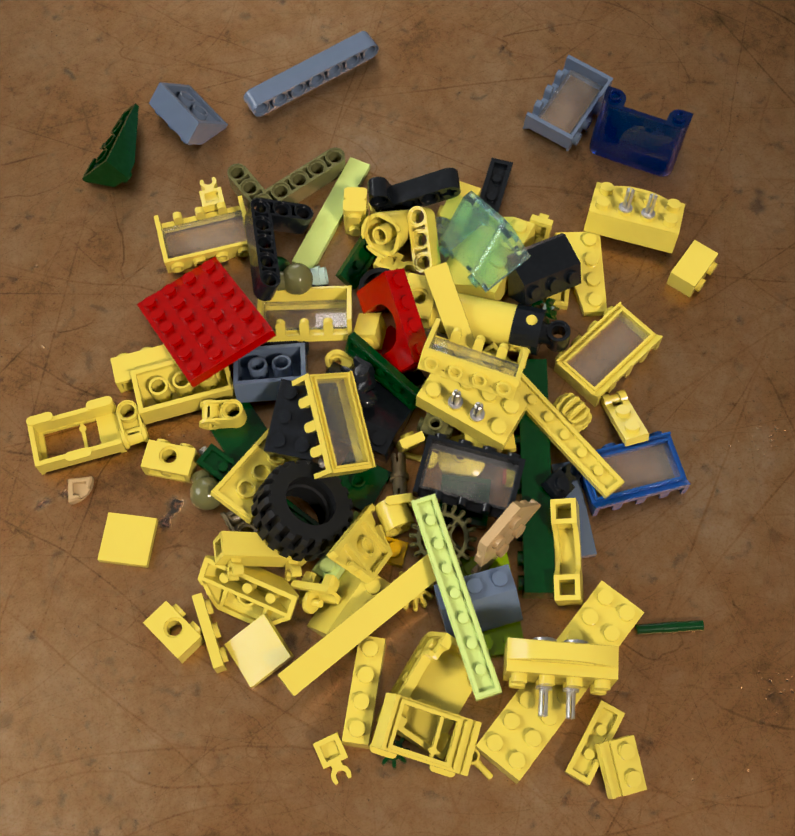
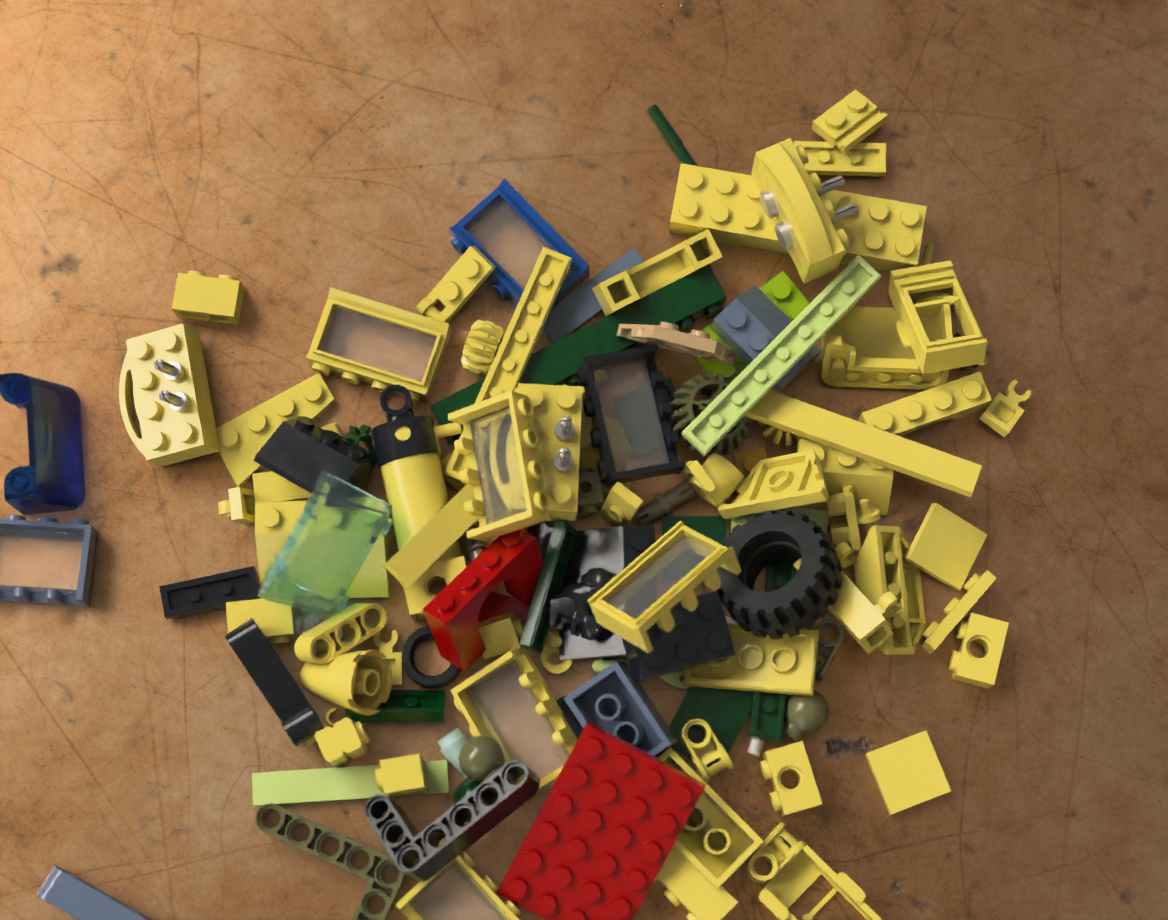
camera: 120 degrees left, 10 degrees up
tan tile [68,476,94,505] -> none
black plate [540,462,582,499] -> none
none -> light yellow brick [375,754,429,798]

